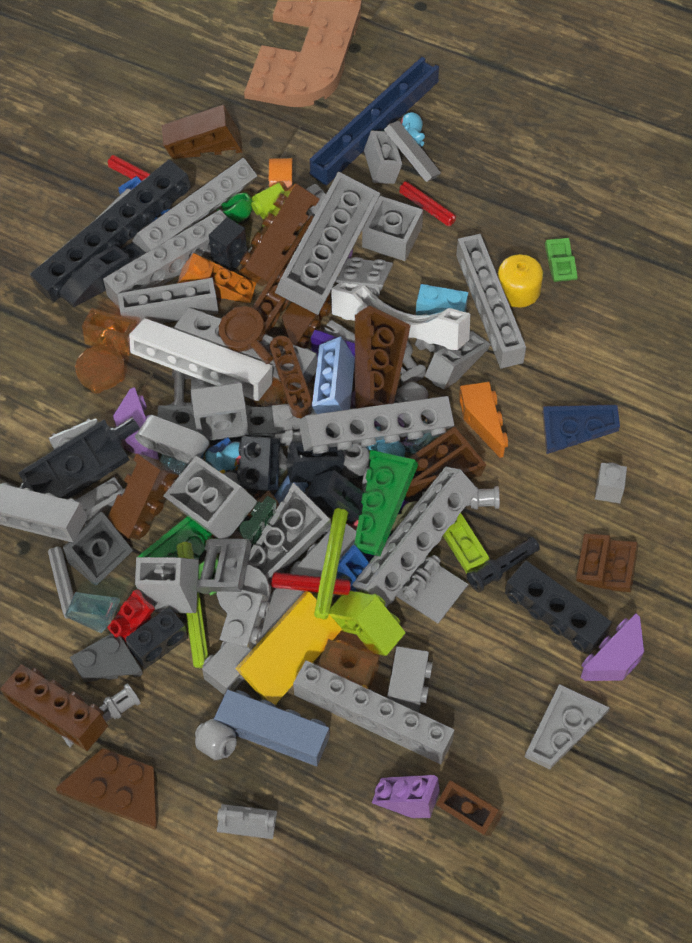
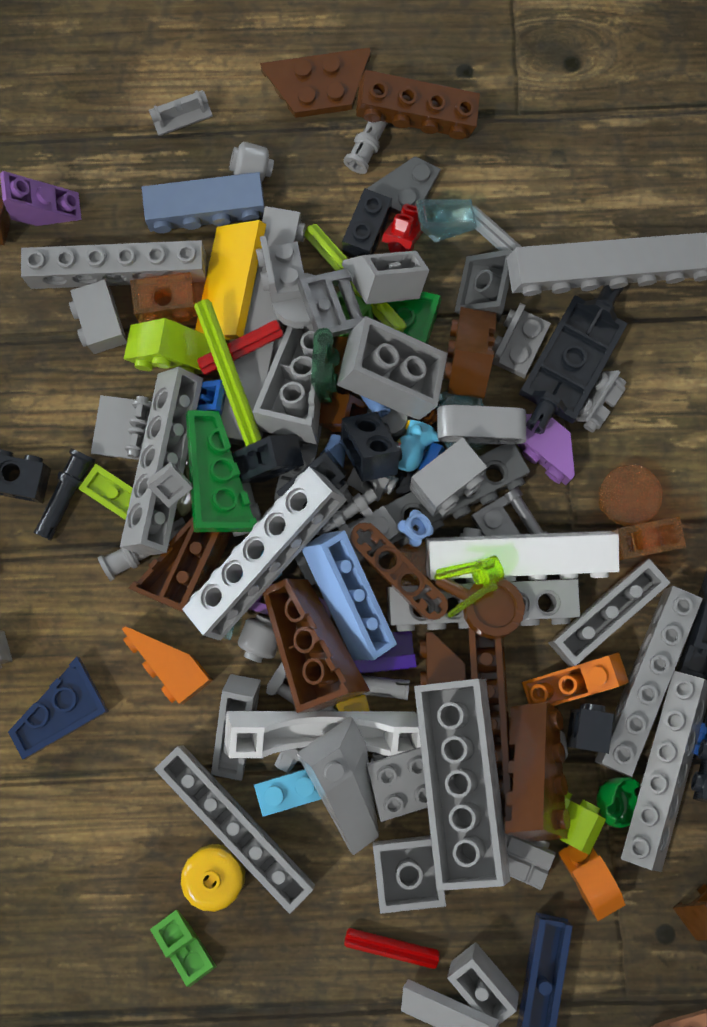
camera: 155 degrees right, 20 degrees up
none -> light grey plate [146,462,193,508]
none -> light grey wedge [296,717,379,855]
none -> light blue plate [397,510,433,547]
none -> clear neon green plant [434,555,504,618]

